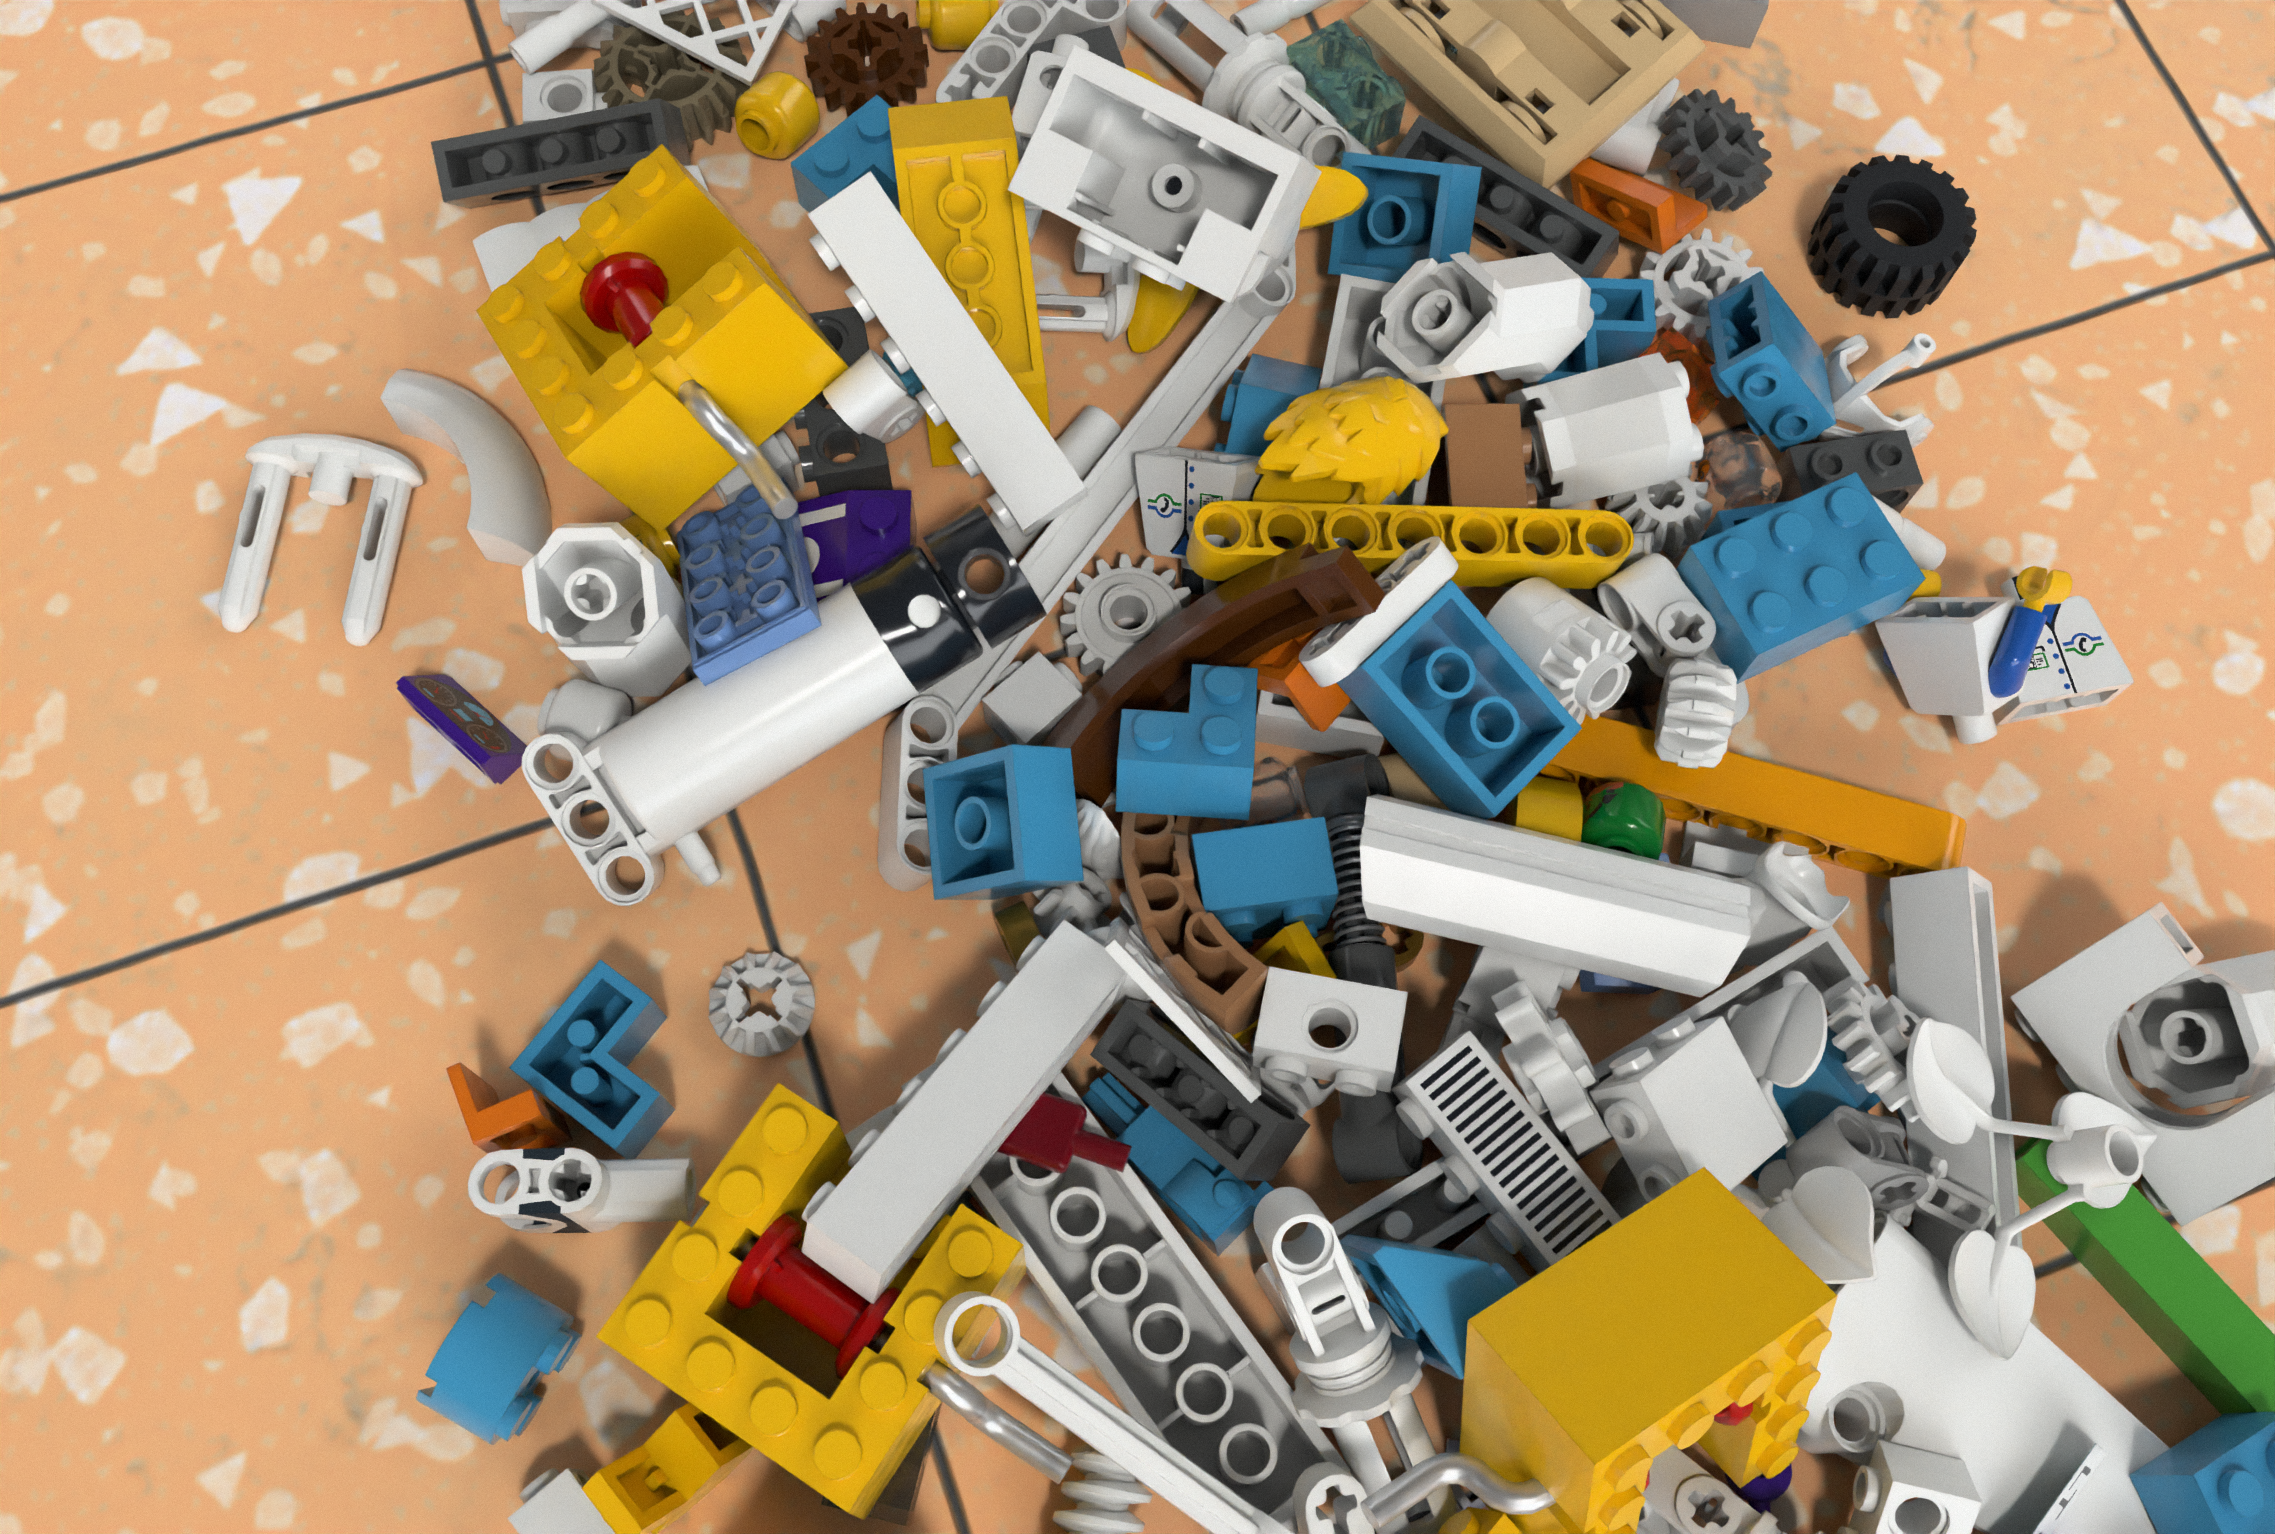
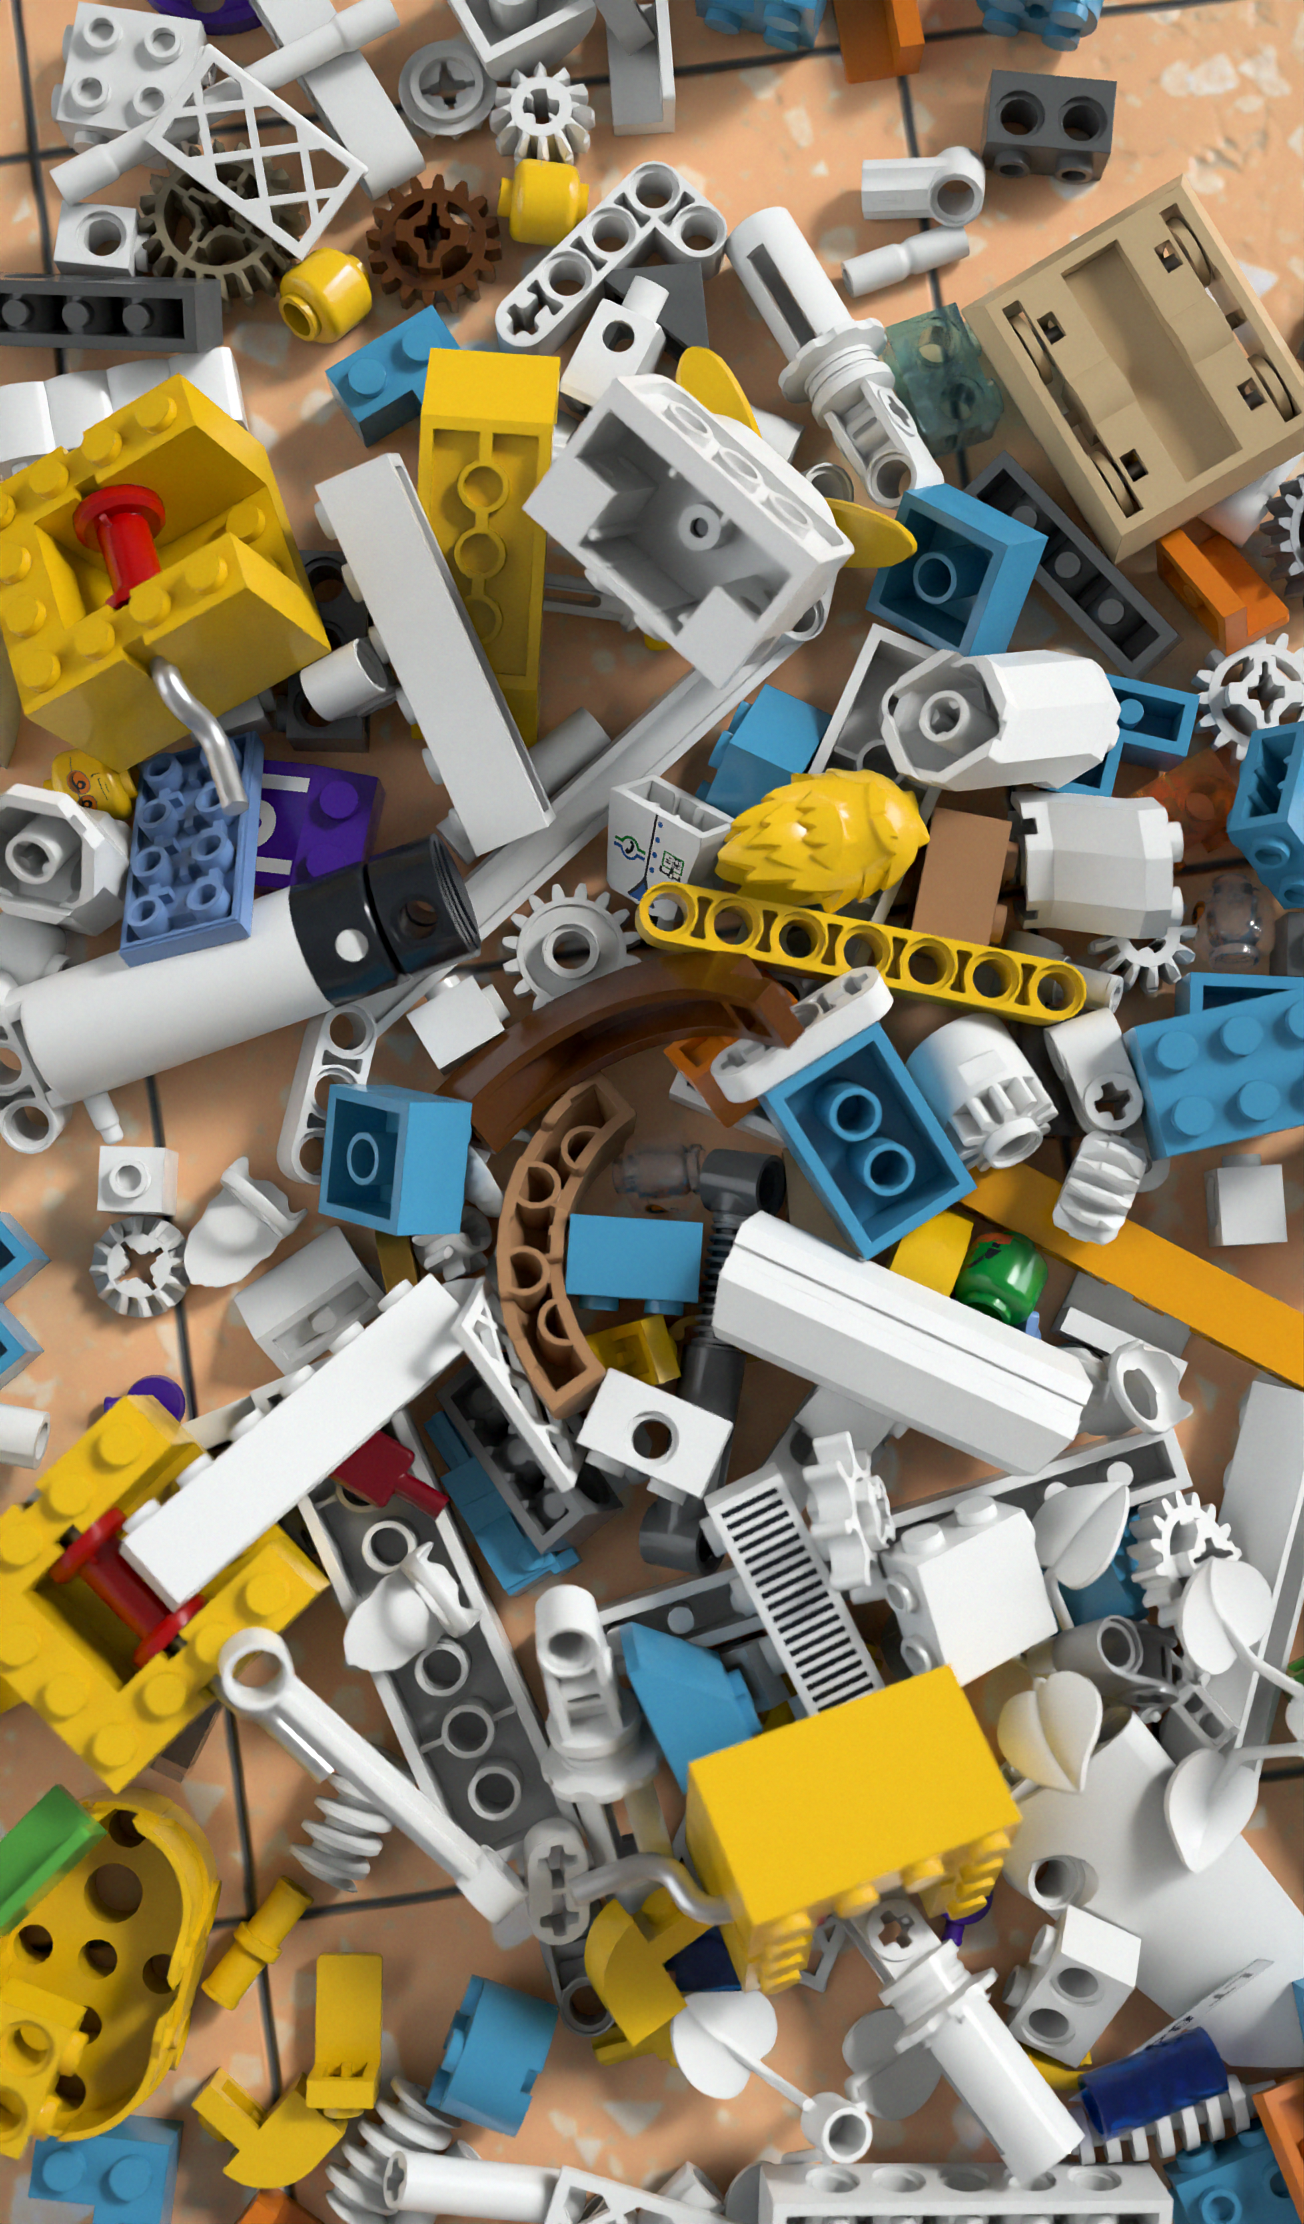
camera: 15 degrees right, 15 degrees up
dark azure brick [1116,664,1258,820] -> none
none -> white brick [97,1146,179,1216]
none -> white piece [184,1156,308,1288]
none -> white panel [234,1225,387,1376]
none -> white piece [343,1542,483,1673]
none -> white brick [1204,1154,1288,1248]

